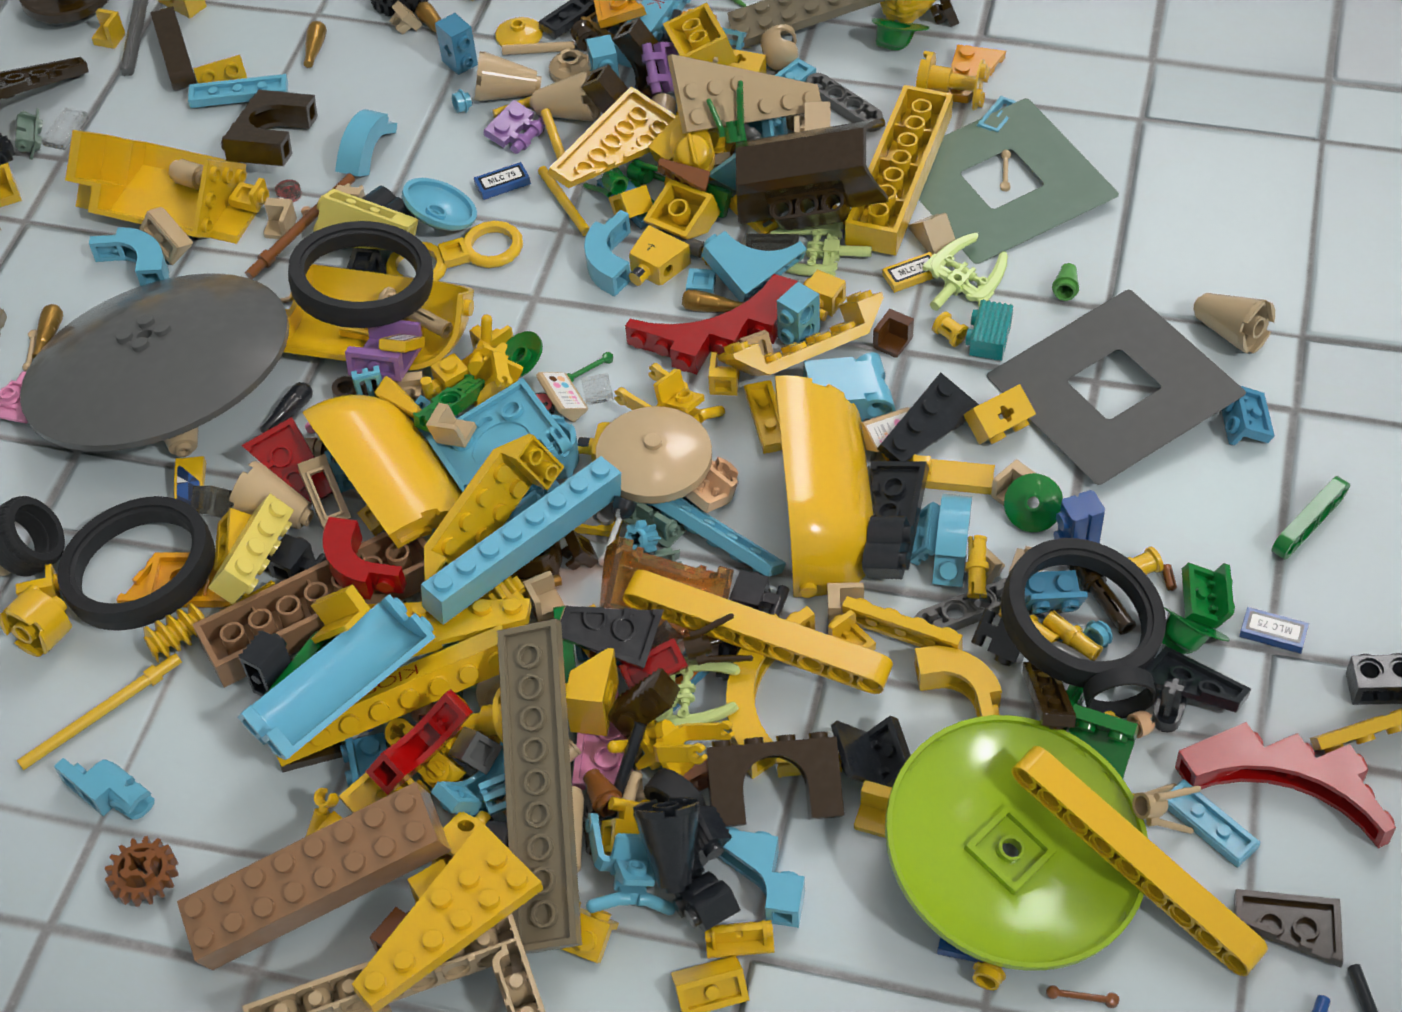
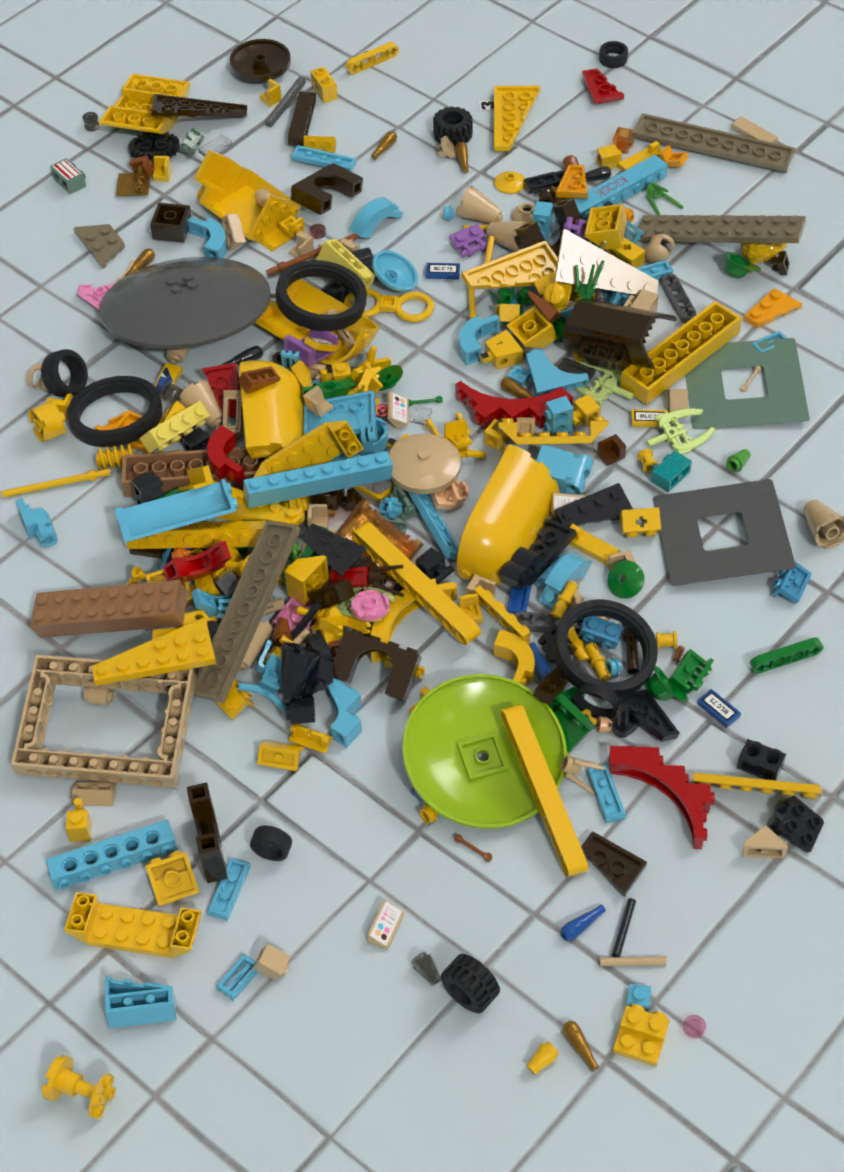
camera: 25 degrees right, 0 degrees up
dark orange gear [105,836,179,907] -> none
dark azure brick [435,13,478,75] -> none
tan bar [502,41,575,55] -> none
black hinge [598,496,637,567] -> none
black bracket [831,715,911,787] -> none
yellow piece [916,51,990,110] -> none
blue brick [1053,490,1105,543] -> none
none -> dark brown brick [150,202,192,242]
none -> orange plate [171,547,192,559]
none -> dark orange slope [239,366,281,394]
none -> bright pink tile [351,590,390,621]
none -> blue tile [507,585,532,614]
none -> blue piece [529,642,552,682]

